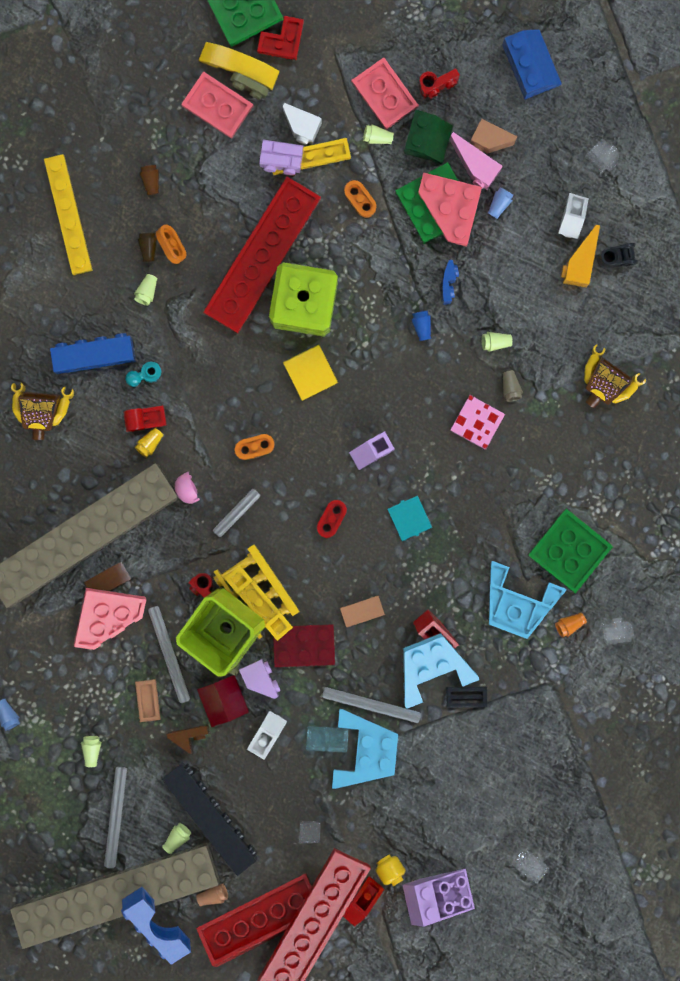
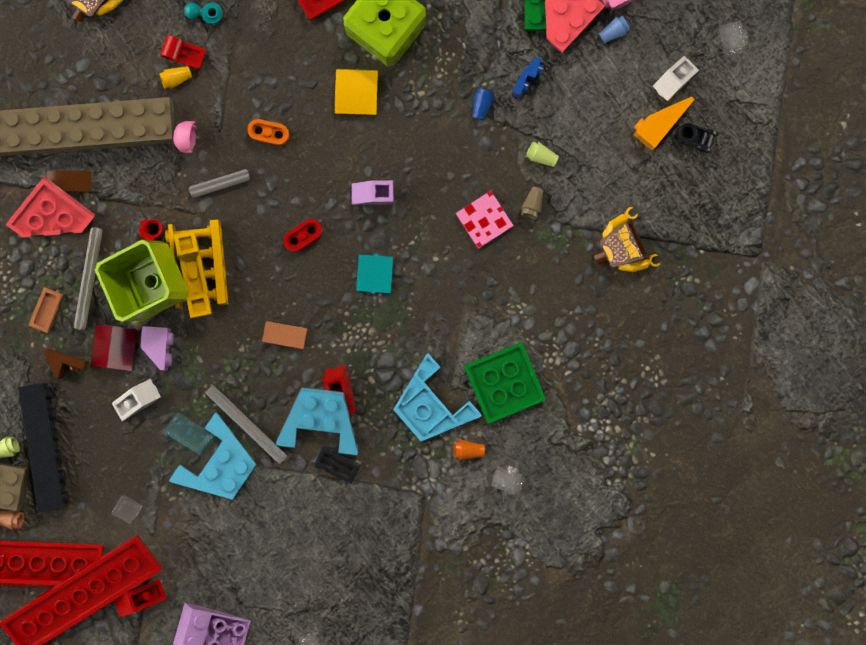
camera: 35 degrees right, 0 degrees up
dark red plate [273,624,335,667] -> none
yellow head [375,854,406,887] -> none

